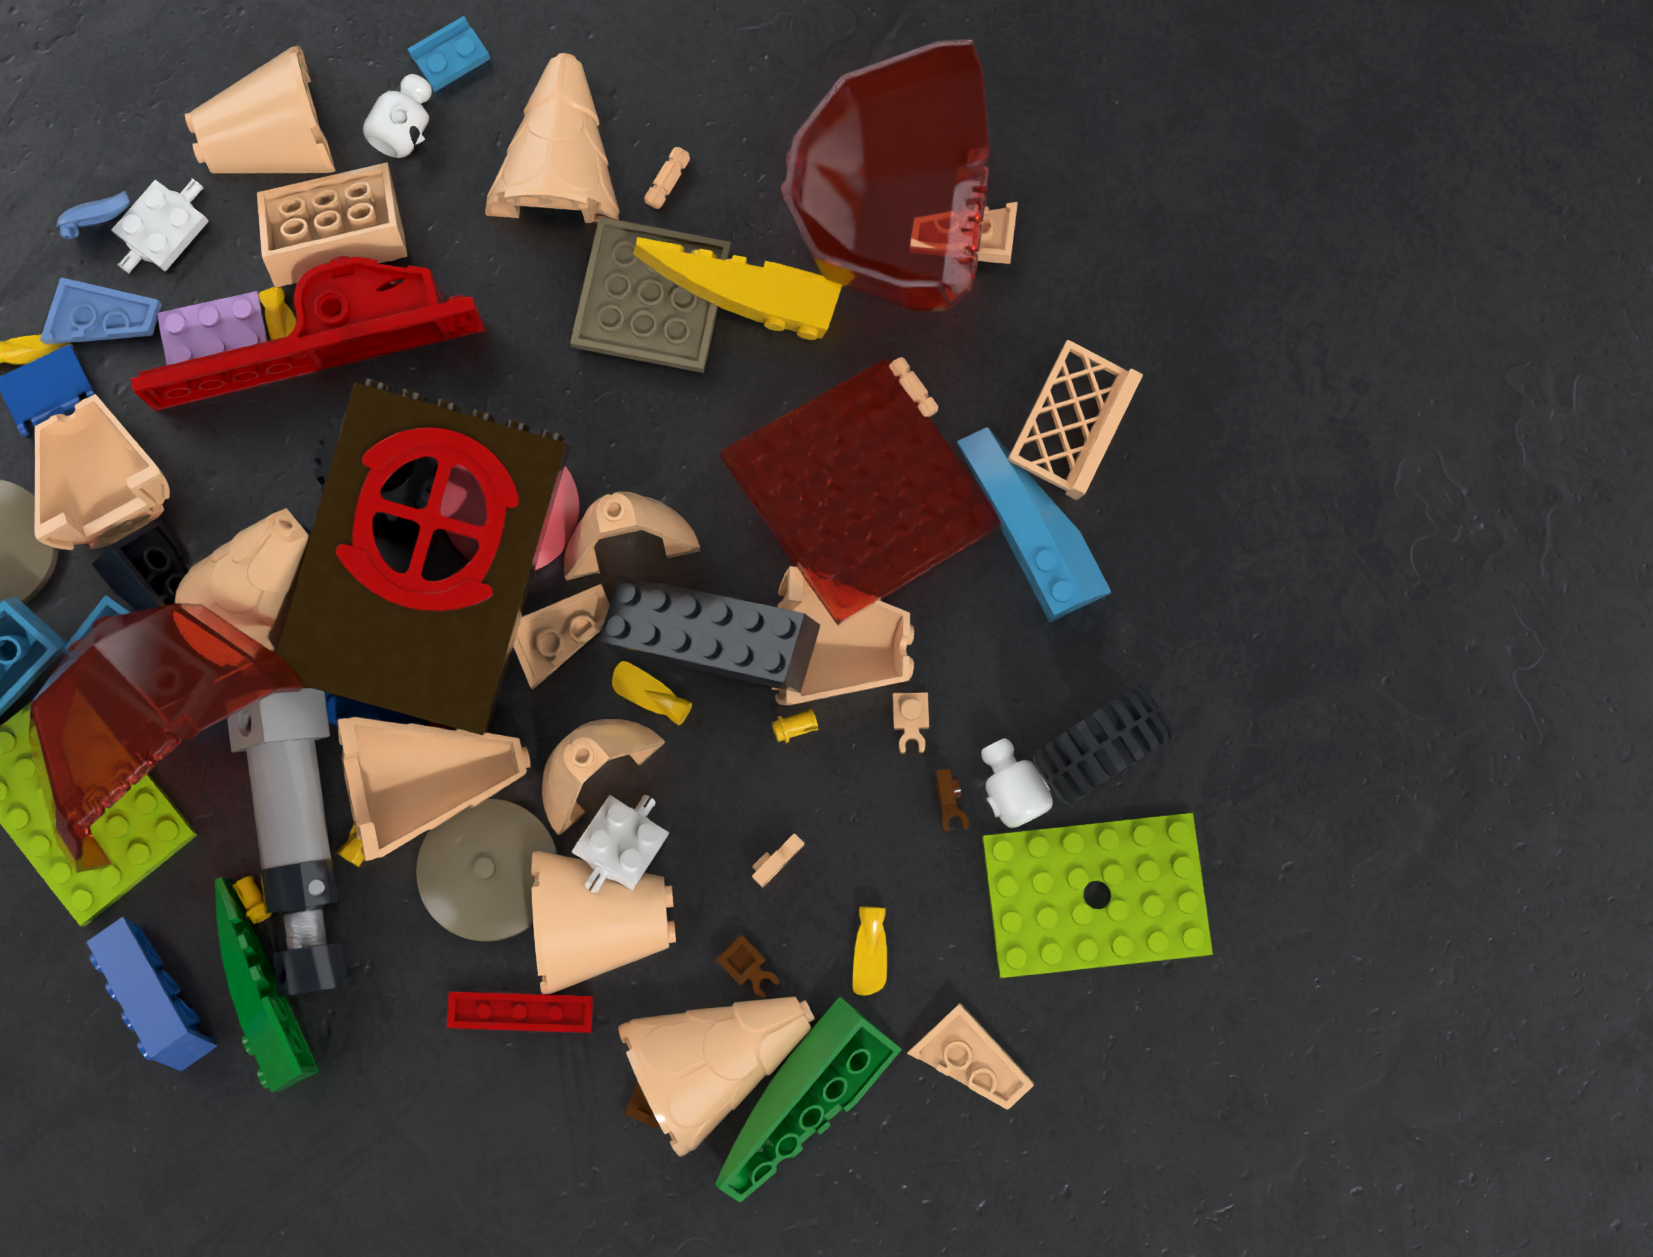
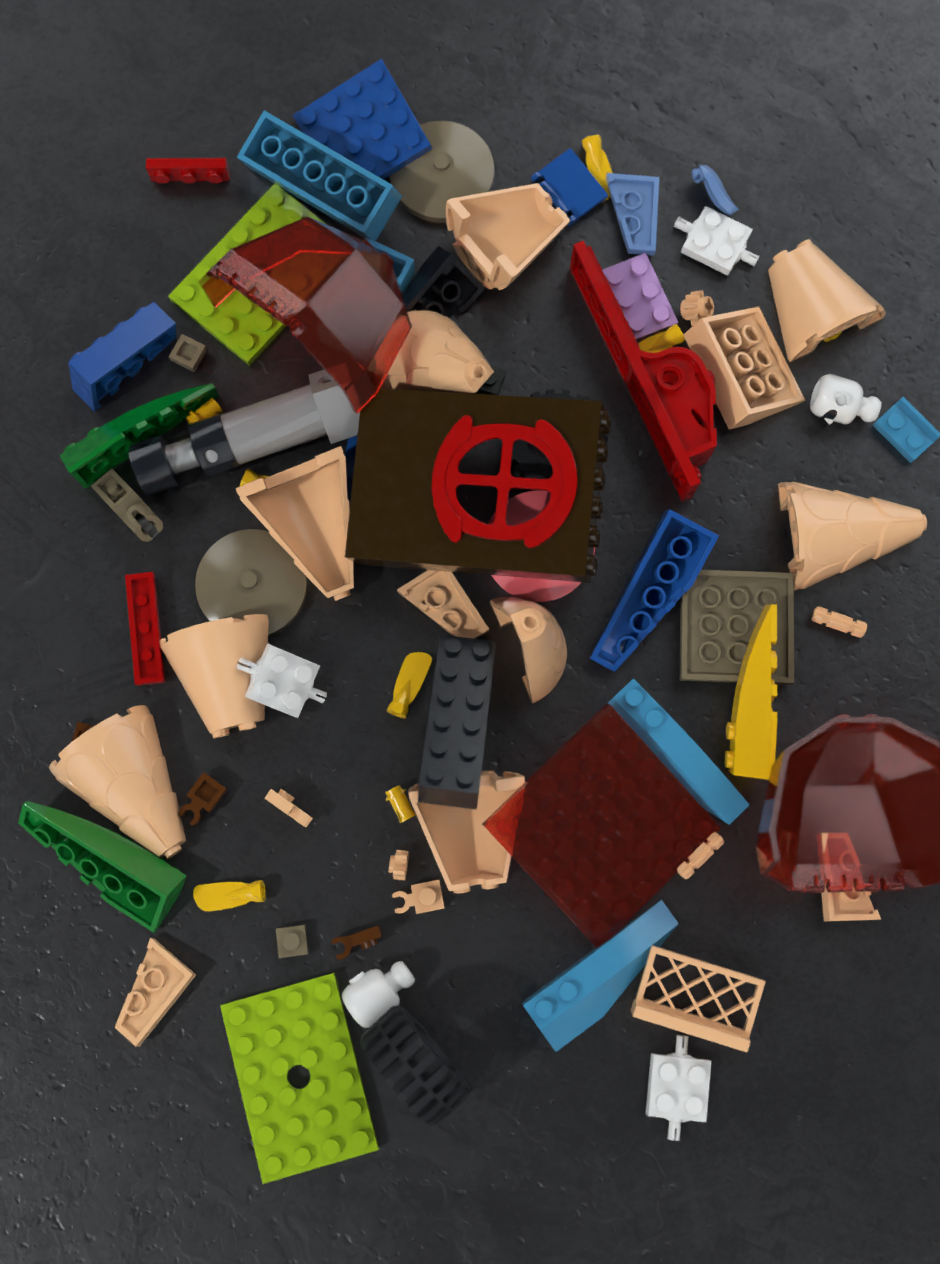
camera: 80 degrees right, 0 degrees up
light nougat cone [542,719,665,836] -> none
none -> dark tan plate [91,468,163,542]
none -> dark tan plate [169,334,207,372]
none -> dark tan plate [276,925,309,958]
none -> light nougat plate [389,850,409,880]
none -> blue wedge [590,509,719,672]
none -> dark azure wedge [590,678,749,825]
none -> white plate [646,1035,711,1141]
none -> light nougat gear [680,290,714,326]

